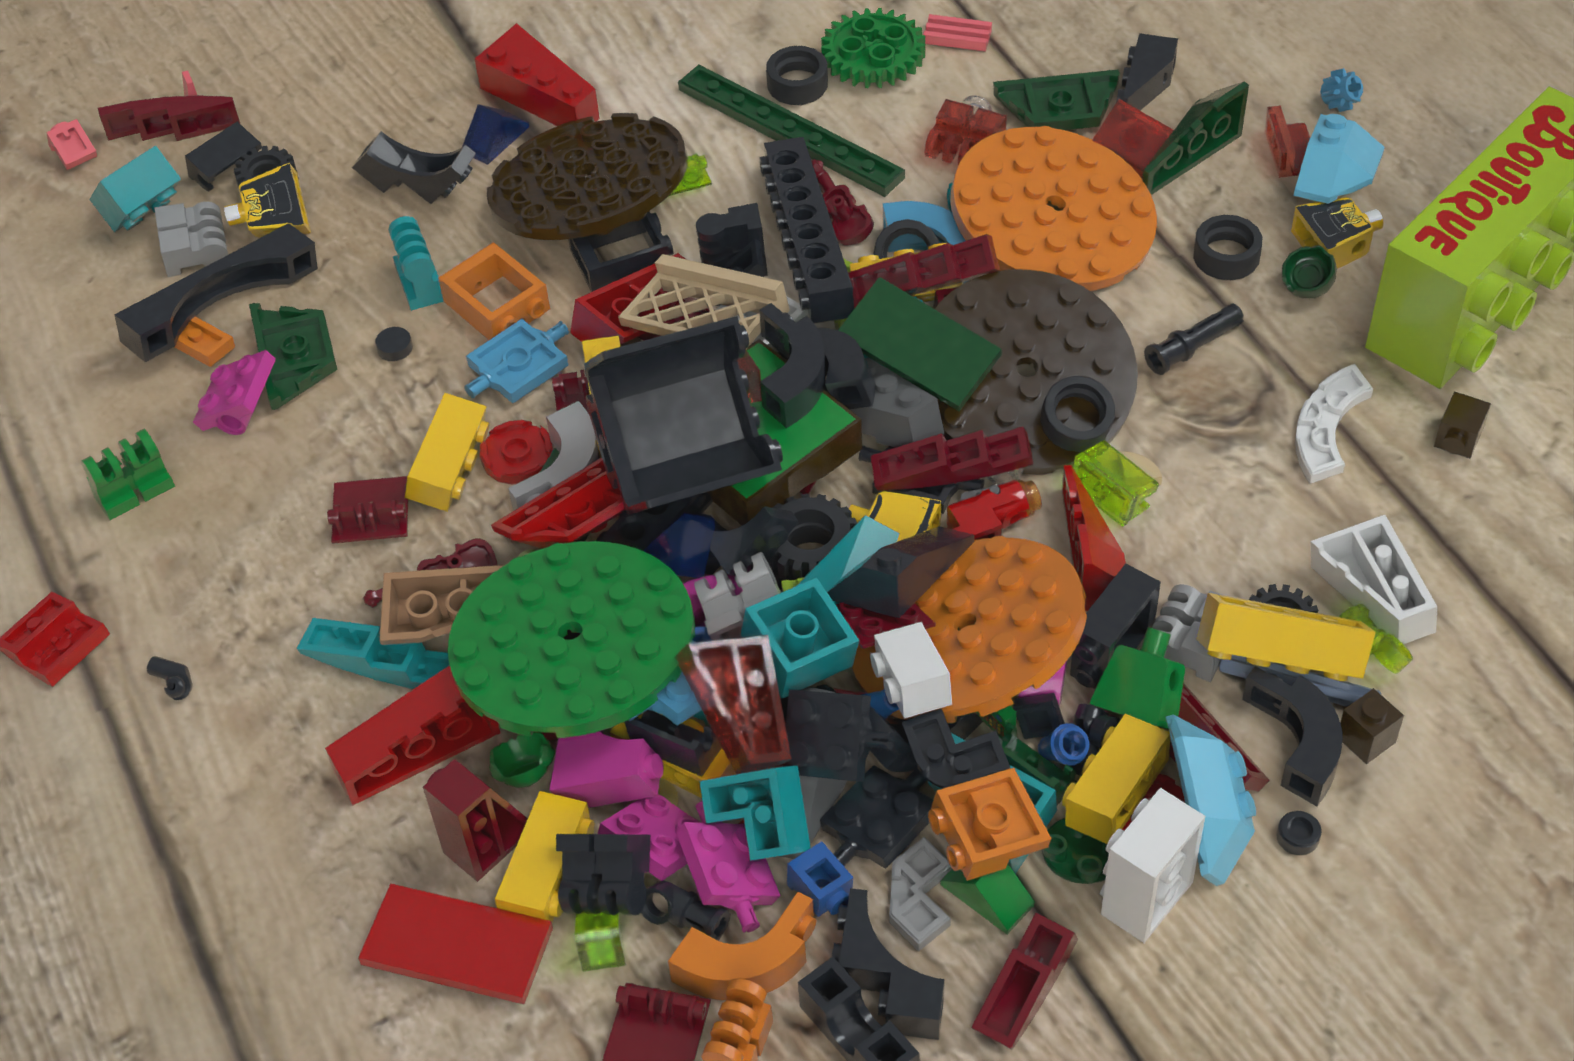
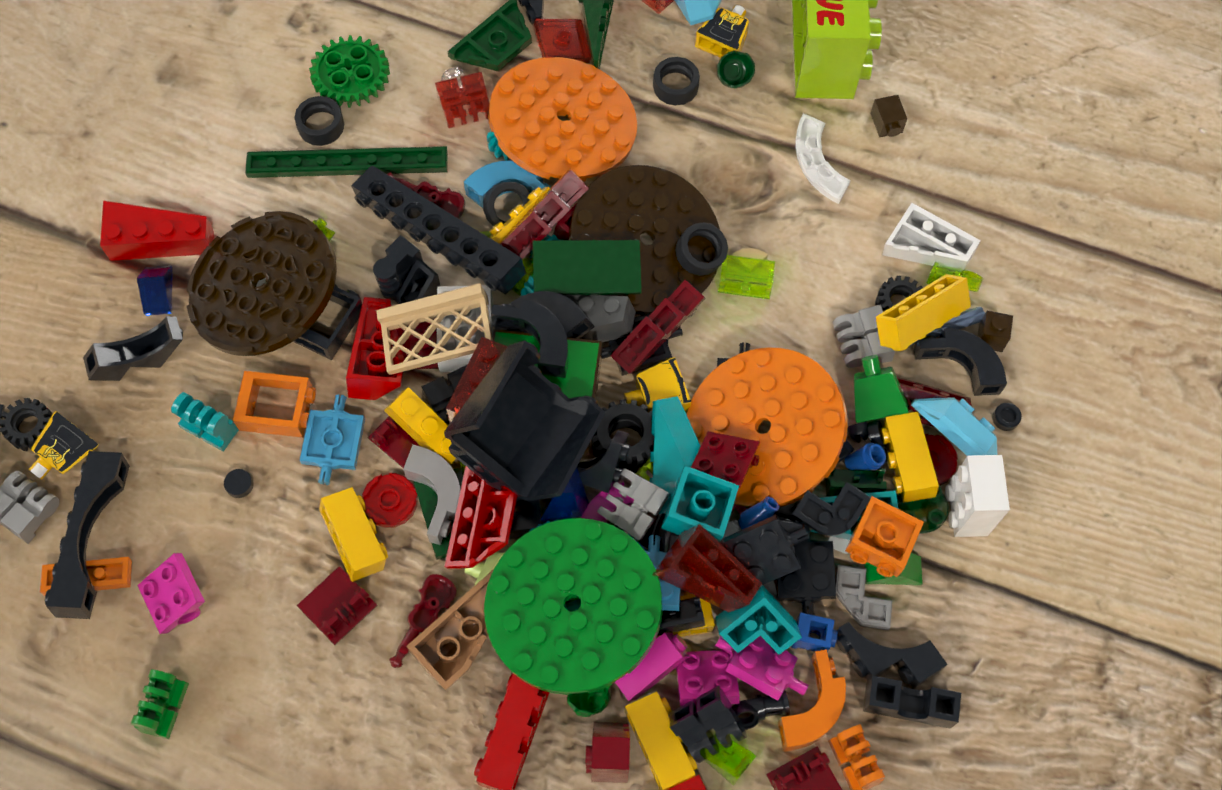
camera: 45 degrees left, 15 degrees up
dark green wing [249,303,338,410] -> none
teal slope [296,618,449,689] -> none
black wedge [827,526,975,618] -> none
white brick [870,622,952,718] -> none
coral tile [923,14,992,52] -> none
red plate [947,480,1042,540] -> none
dark red slope [971,913,1078,1050] -> none
red wedge [1062,465,1126,611] -> none
black window [1070,563,1161,689] -> none
black pin [1144,303,1244,375] -> none

